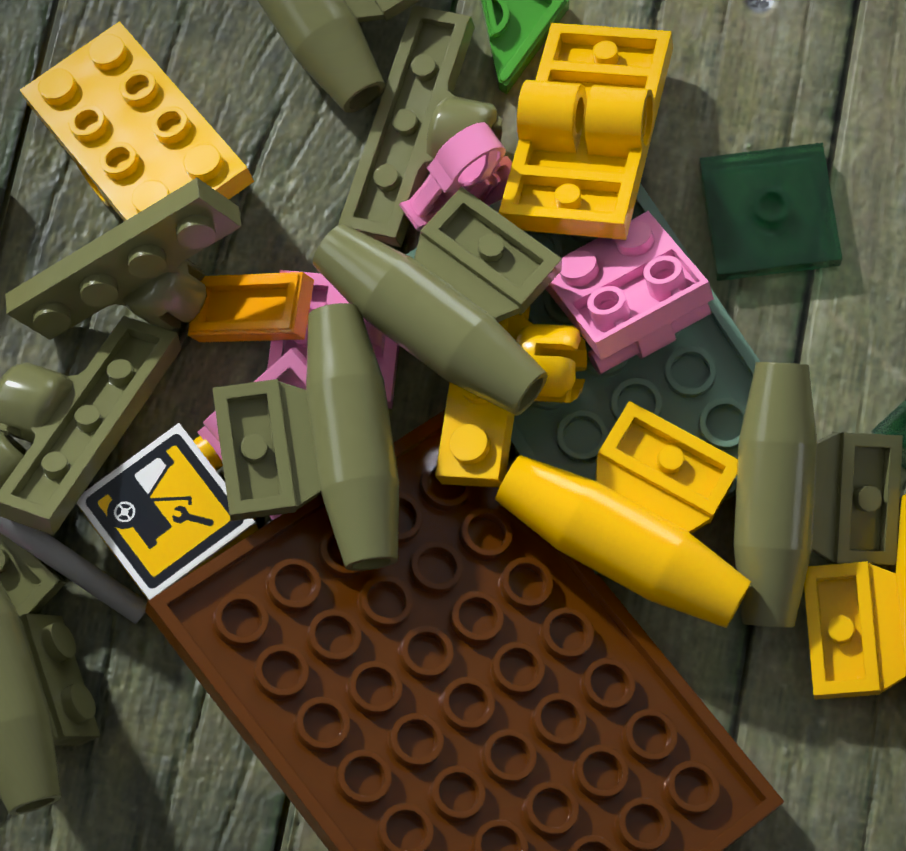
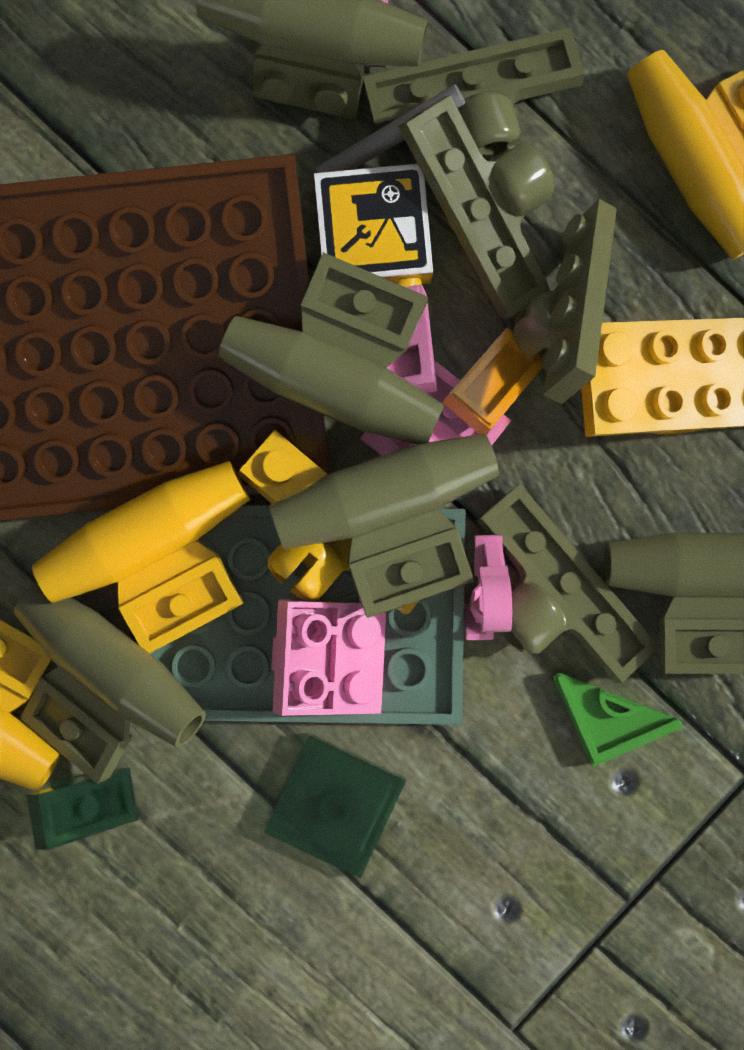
camera: 120 degrees right, 15 degrees up
yellow plate [498,23,673,240] -> none

